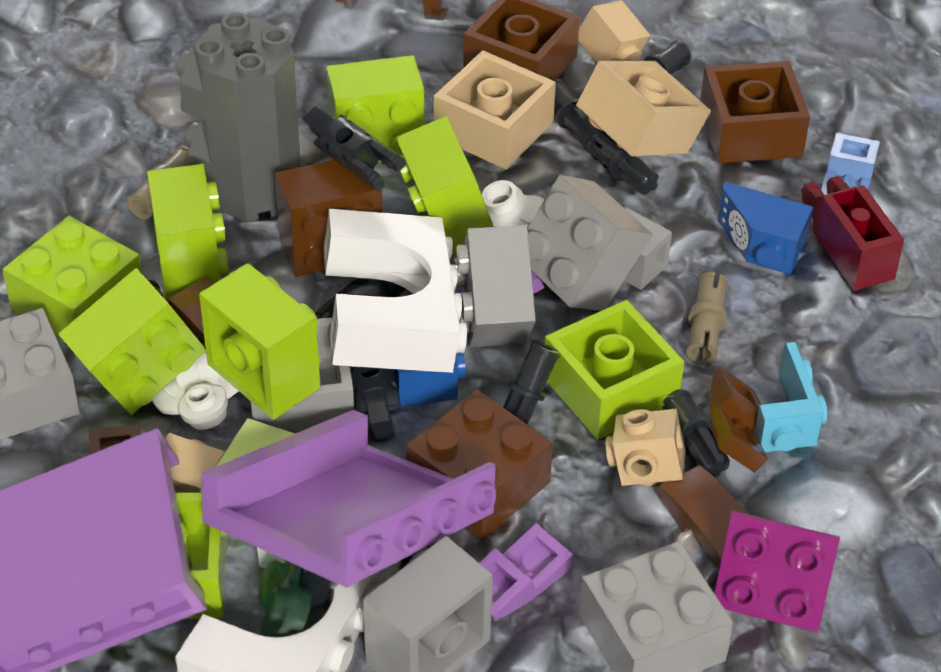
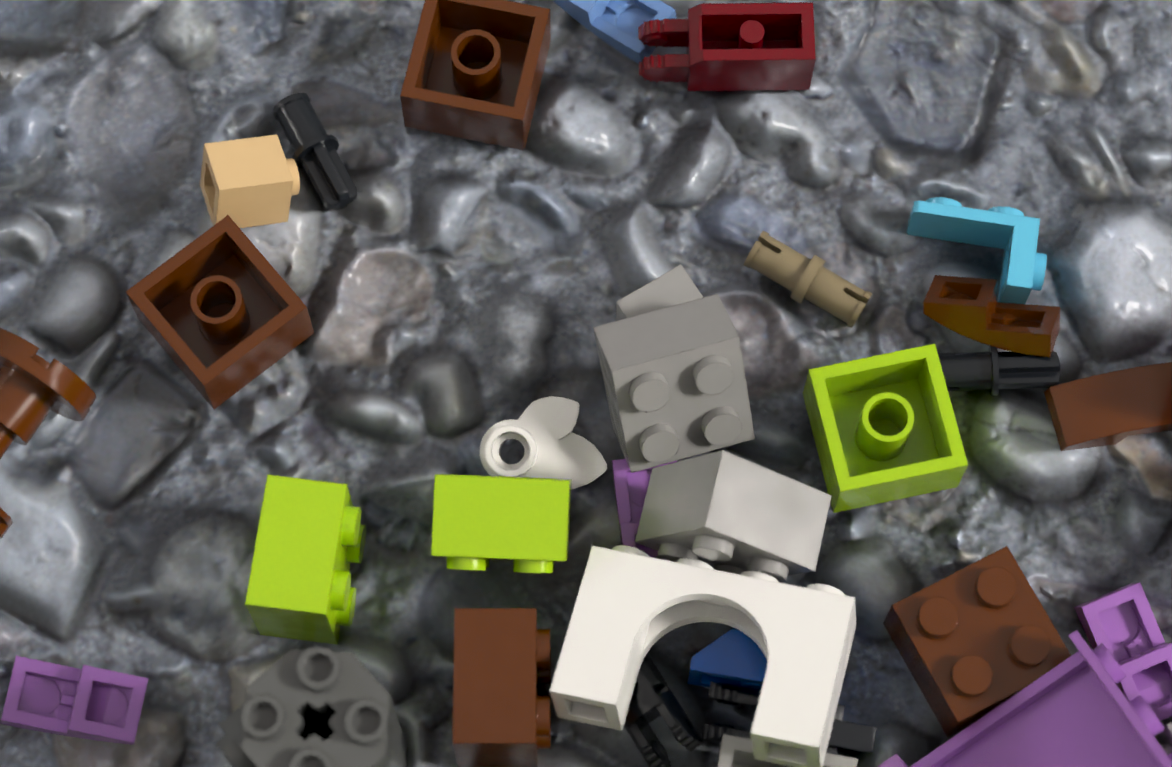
camera: 70 degrees left, 25 degrees up
black hinge [303,106,406,192] -> none
tan brick [433,51,556,169] -> none
black axle [503,340,561,425] -> none
black axle [551,78,600,148] -> none
tan brick [576,61,711,157] -> none
black axle [587,130,659,195] -> none
tan brick [606,409,685,486] -> none
blue slope [718,182,813,275] -> none

